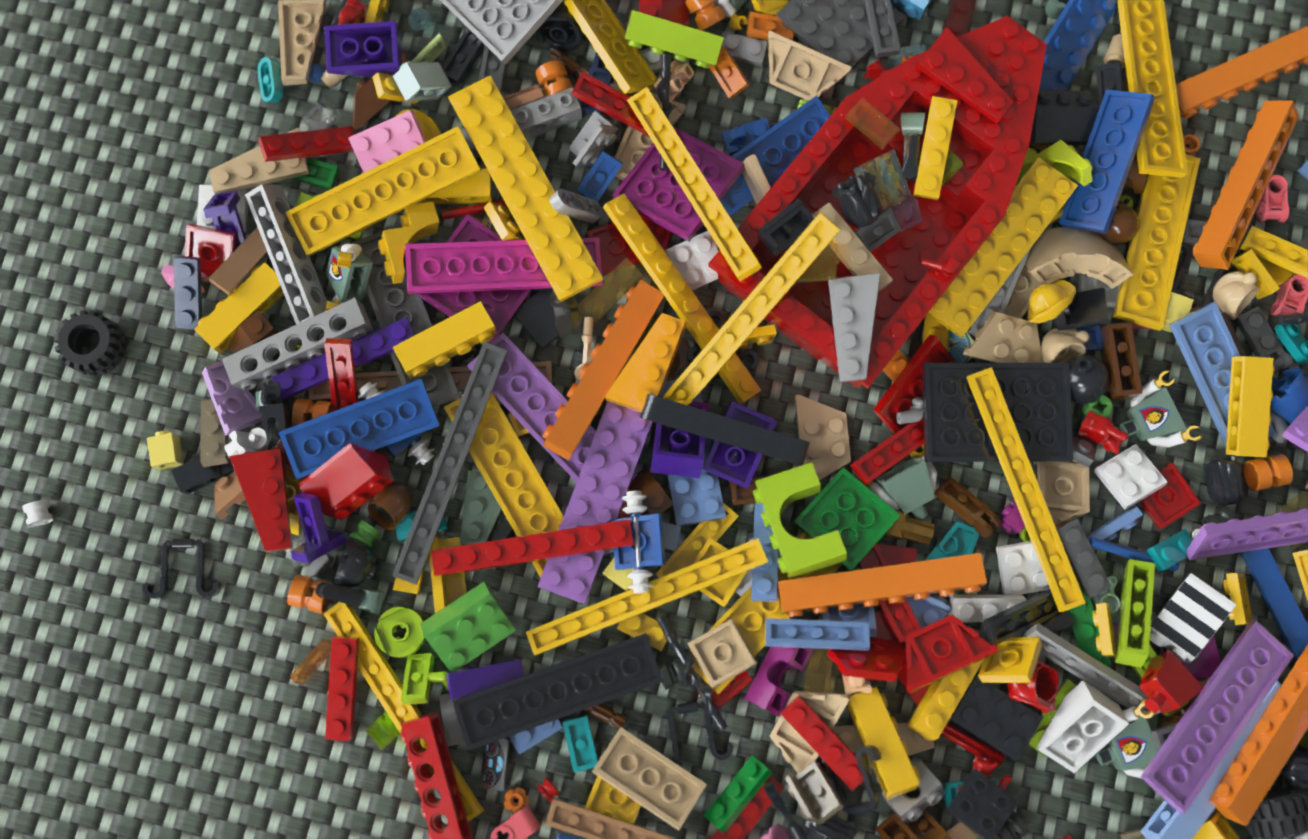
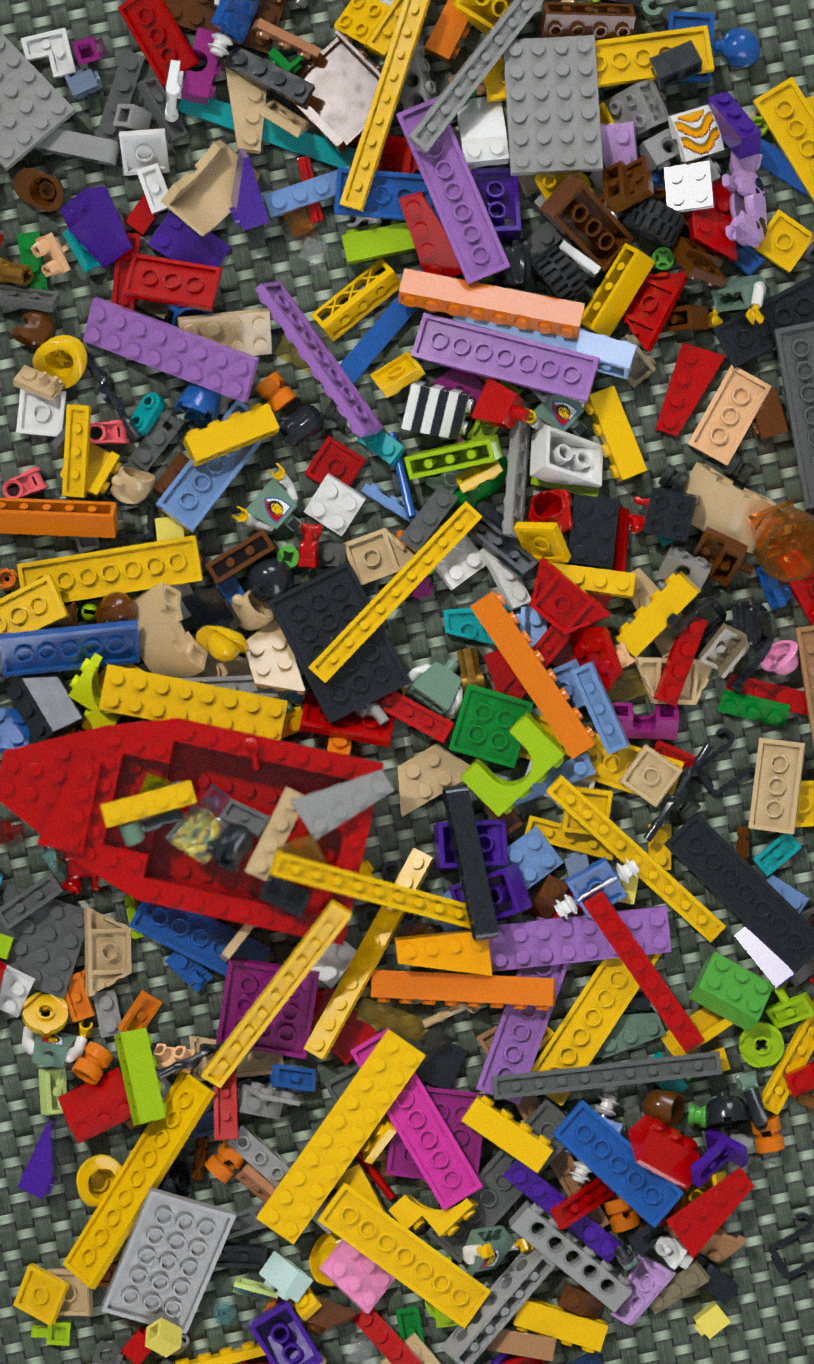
camera: 115 degrees left, 10 degrees up
light grey beam [550,189,604,223] -> none
clear orange tile [845,98,900,150] -> none
reddish brown hinge [934,477,1002,538] -> none
none -> yellow brick [584,386,647,483]

